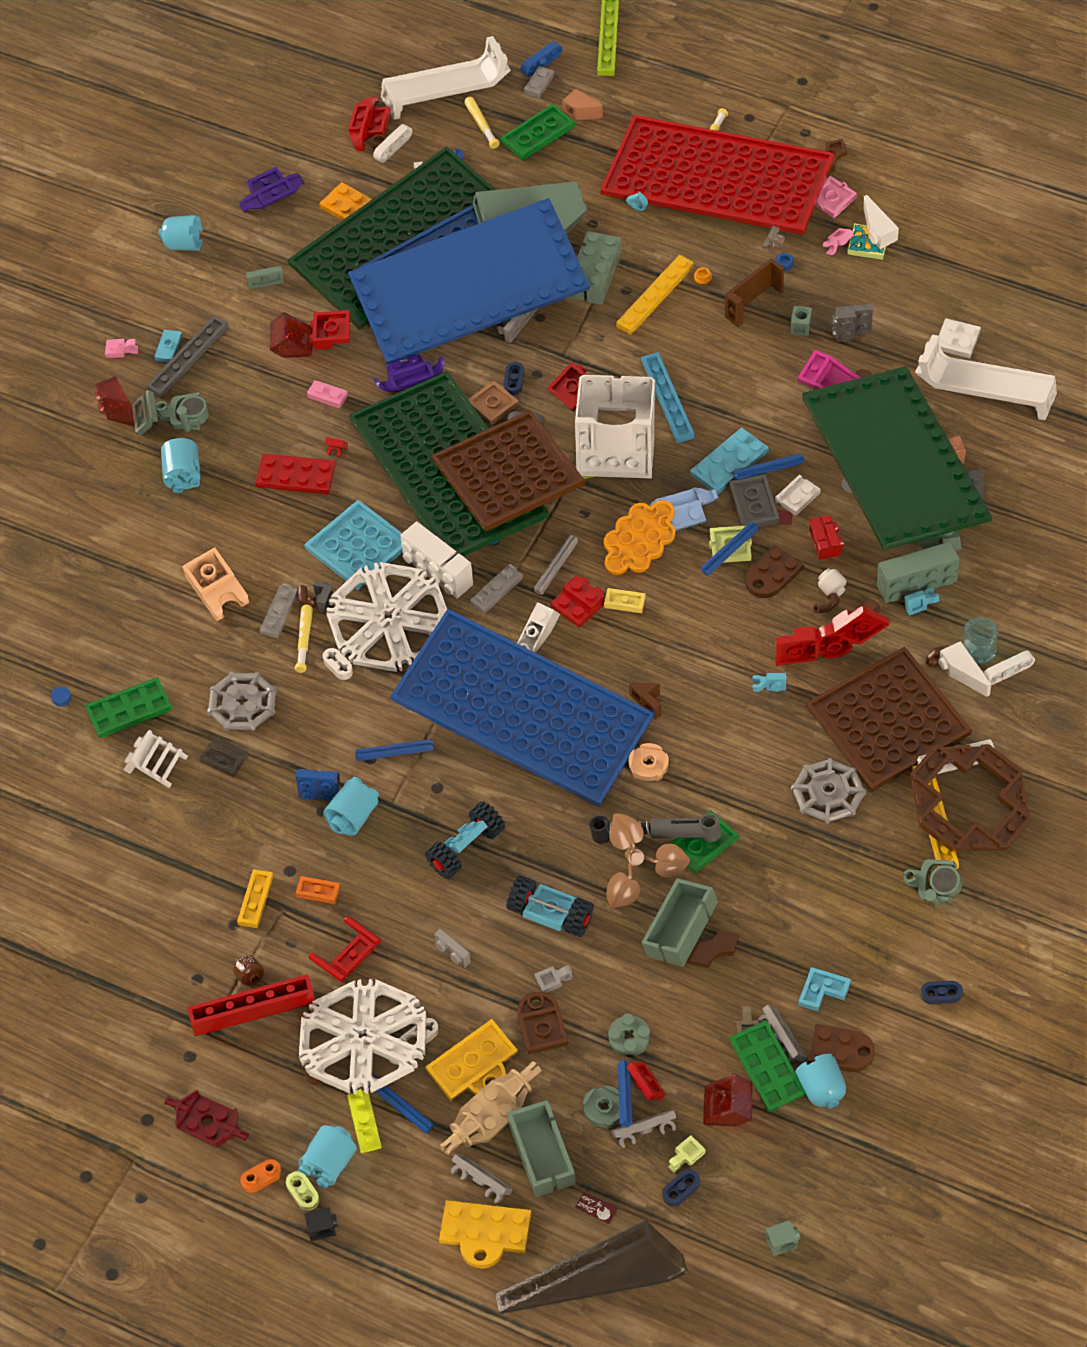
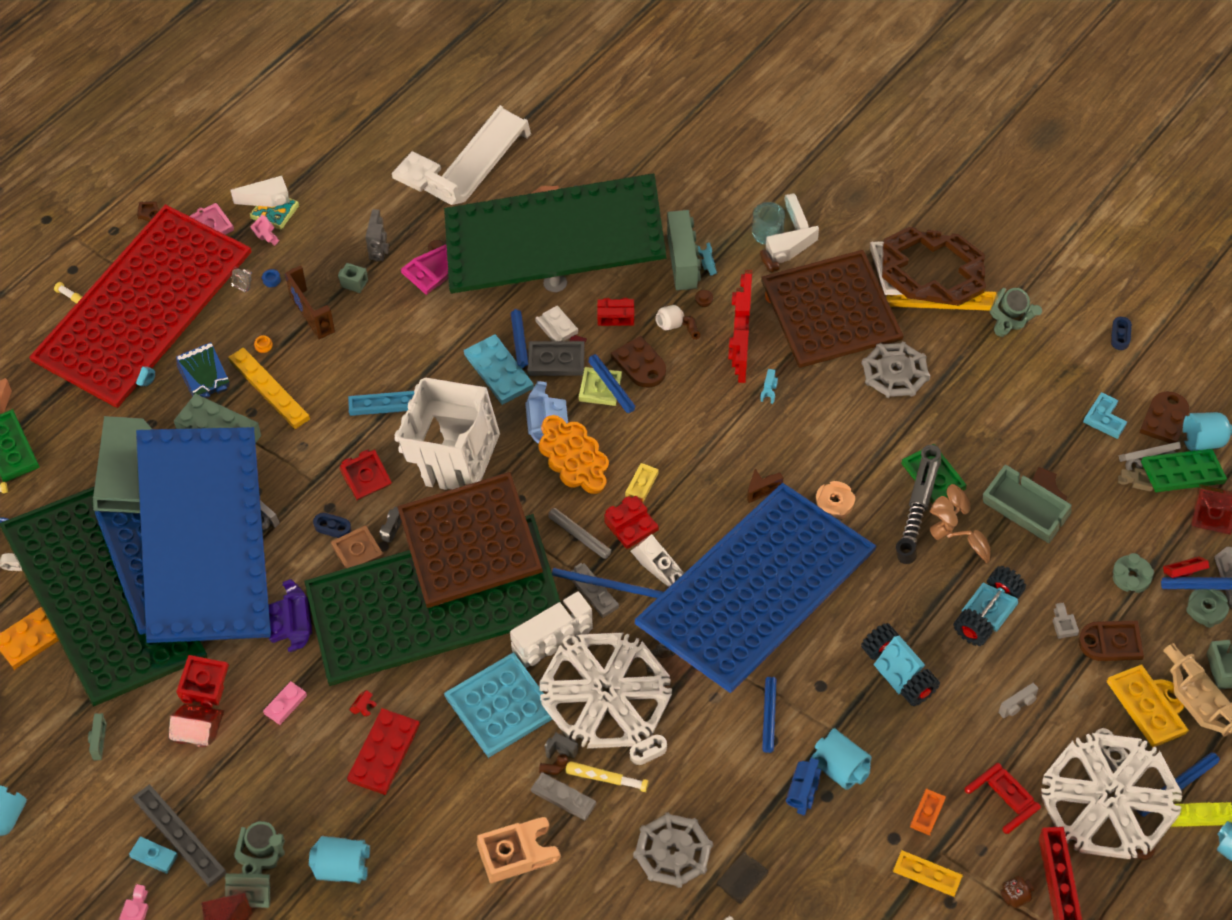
camera: 80 degrees left, 0 degrees up
none -> slope [176,342,230,399]
none -> blue bar [552,568,664,598]

